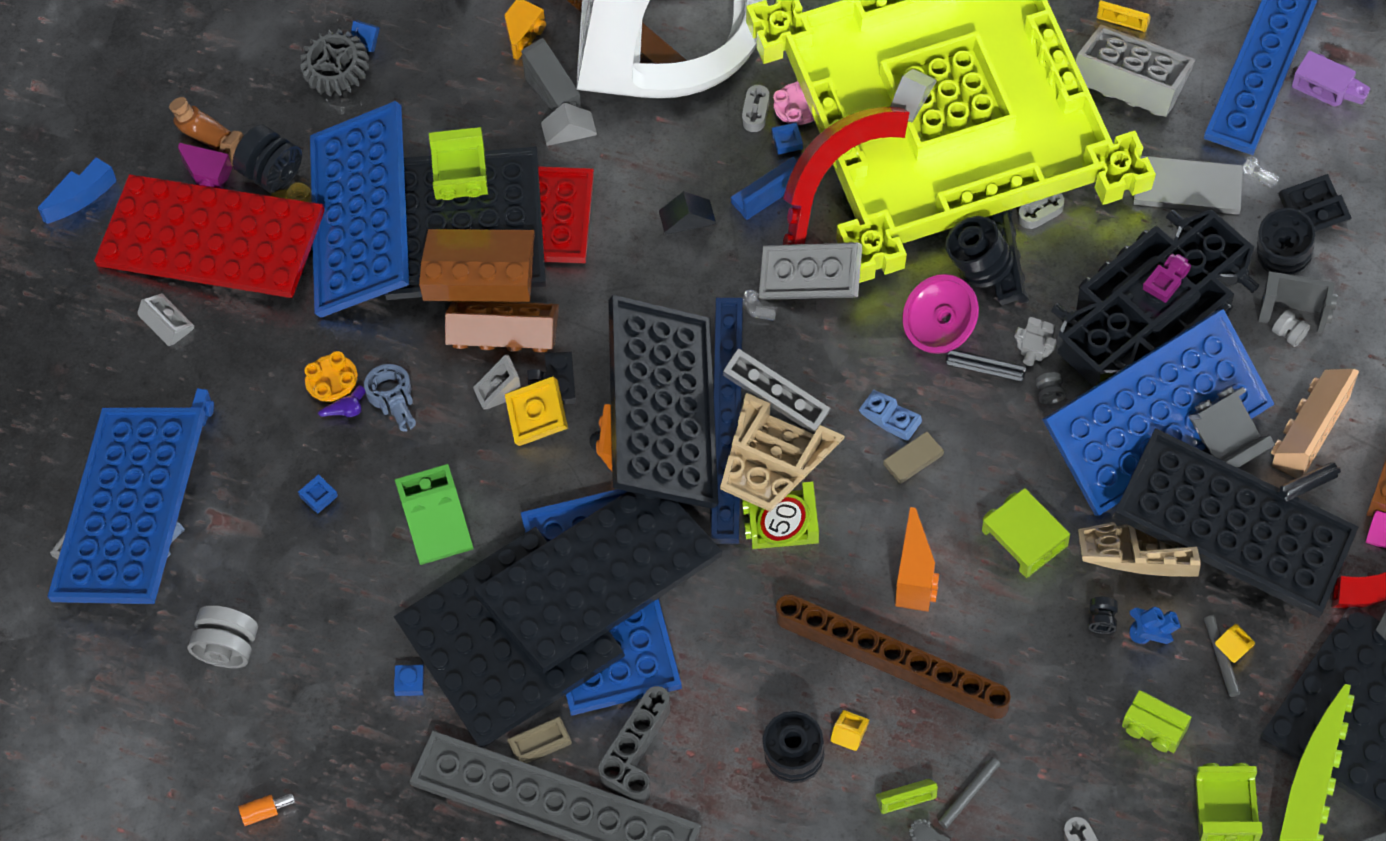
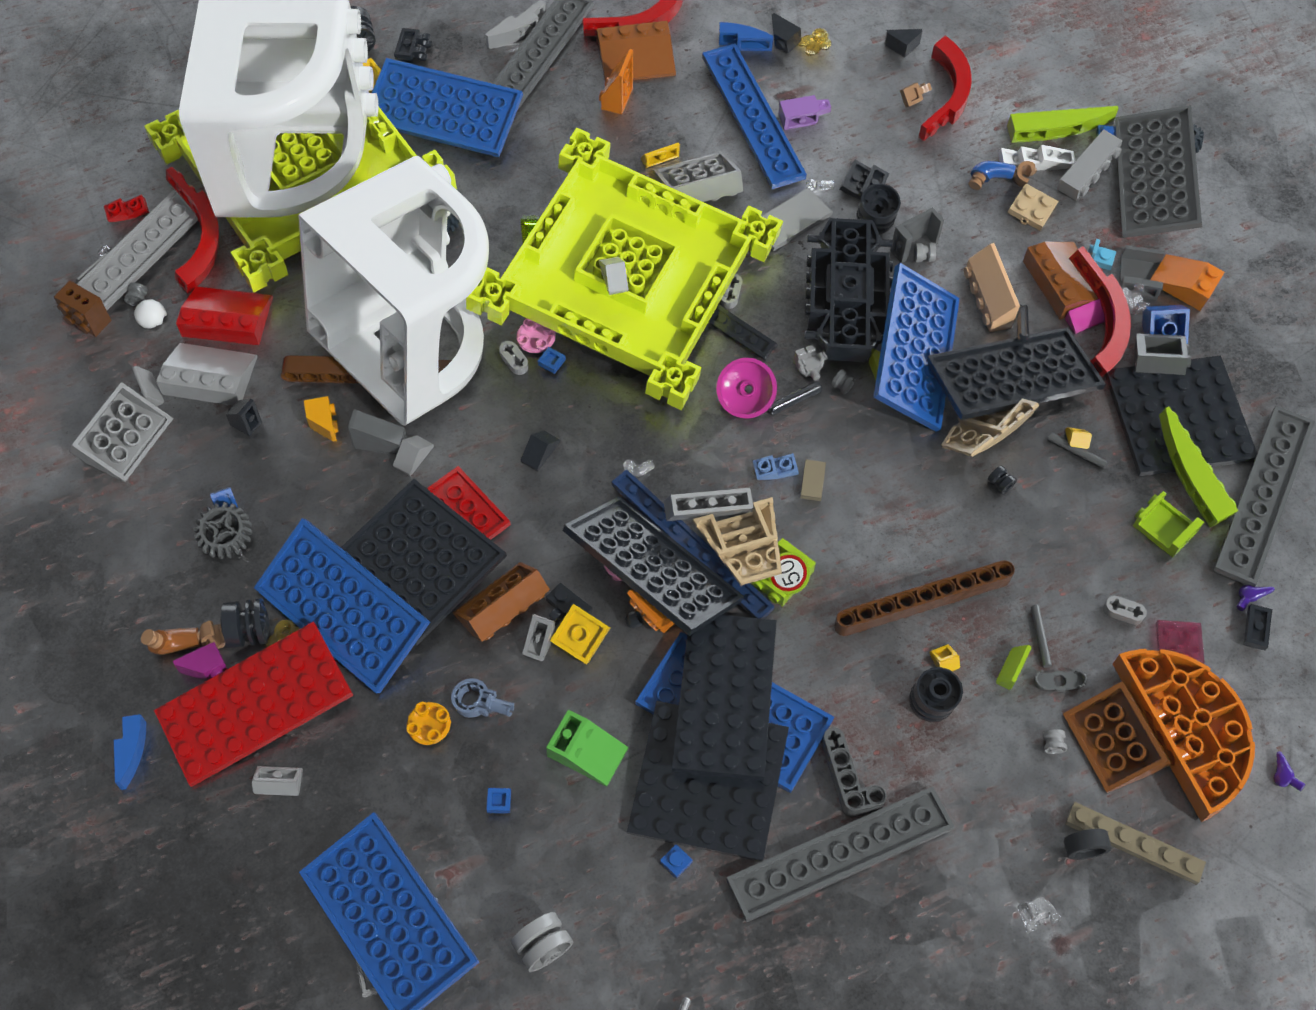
camera: 50 degrees left, 0 degrees up
blue plate [191,388,214,426] -> none
dark purple animal [318,385,366,417] -> none
dark orange slope [419,229,535,302] -> none
lime panel [429,127,488,200] -> none
dark tan tile [507,716,572,763] -> none
blue panel [731,157,797,220] -> none
light grey tile [759,242,862,300] -> none
red arch [783,107,910,245] -> none
orange slope [895,507,939,612] -> none
black wheel [946,216,1014,288] -> none
lime panel [982,488,1070,579] -> none
lime brick [1122,690,1192,753] -> none
blue hips [1129,607,1181,644] -> none
magenta plate [1143,254,1191,303] -> none
dark grey panel [1188,386,1275,468] -> none

